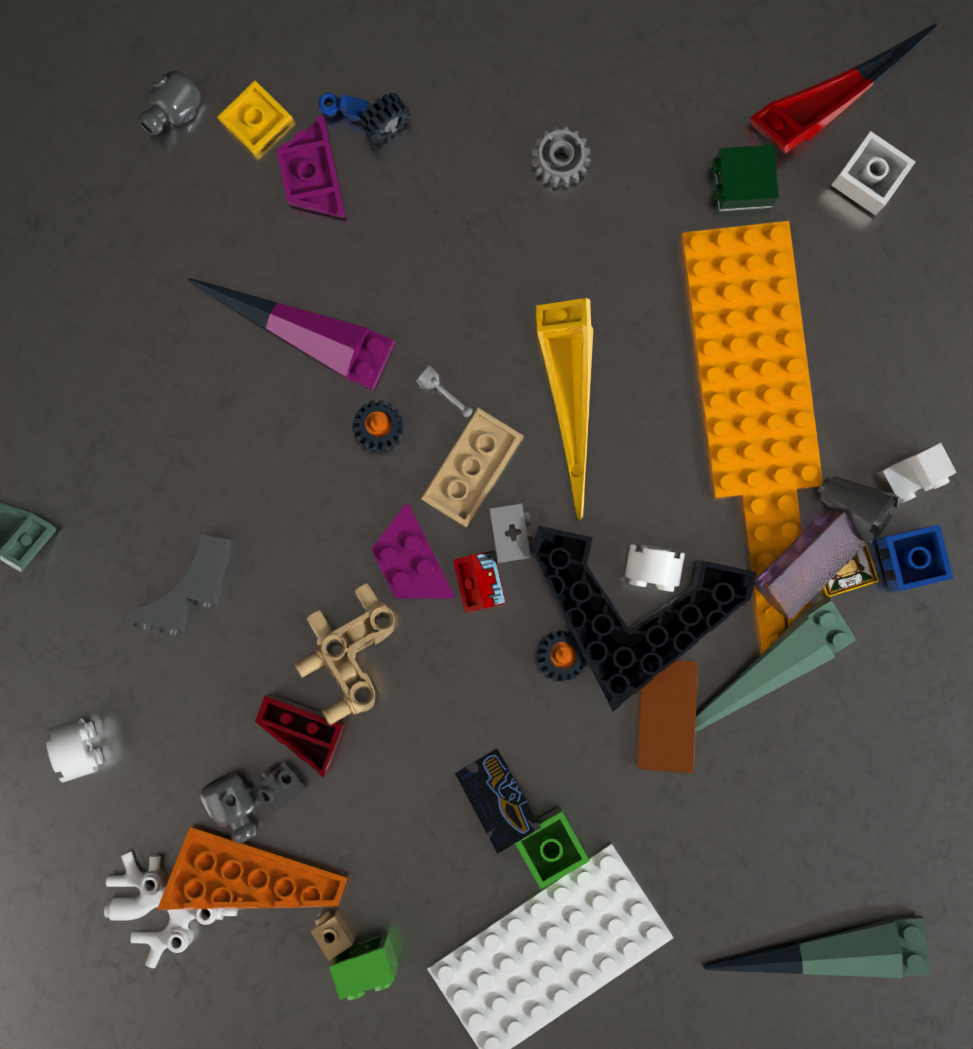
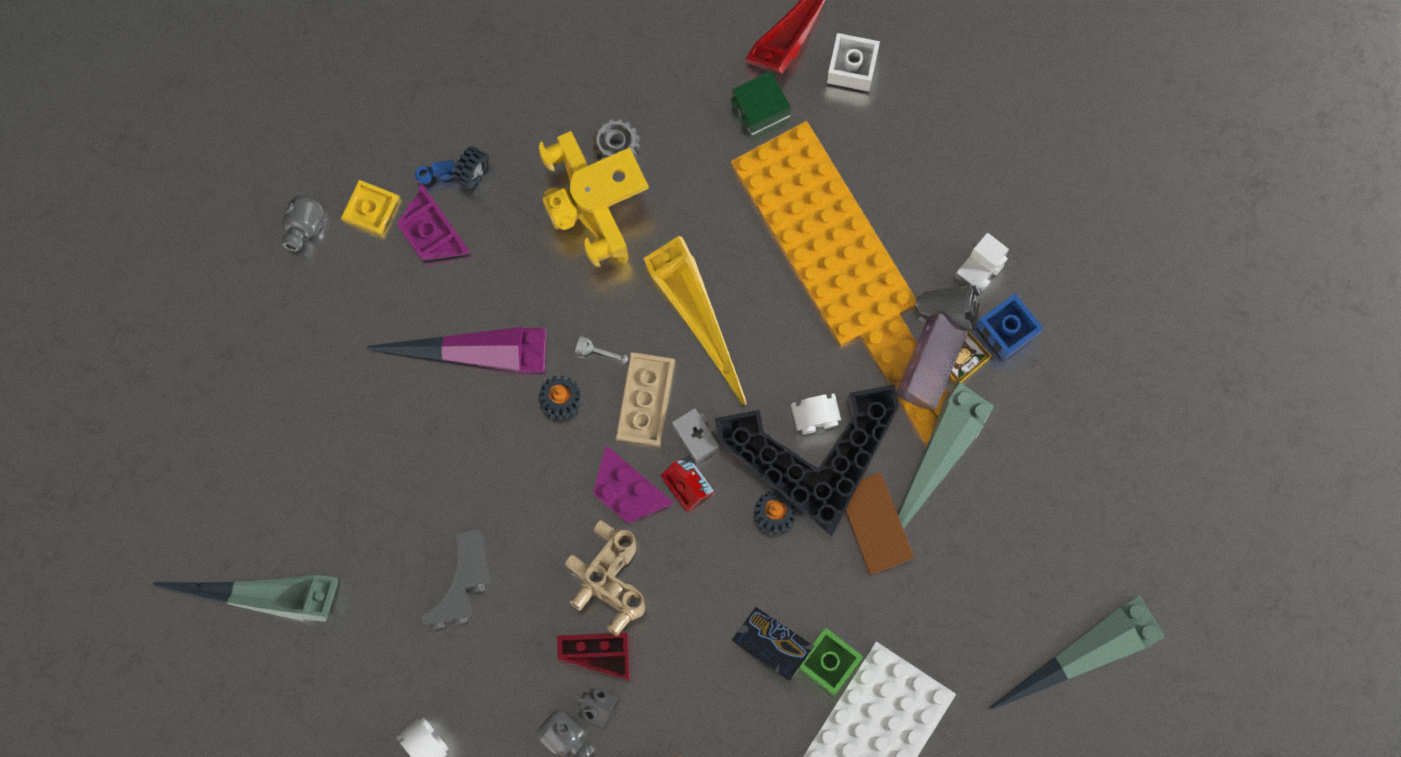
camera: 20 degrees left, 10 degrees down
none -> yellow piece [538,131,649,267]

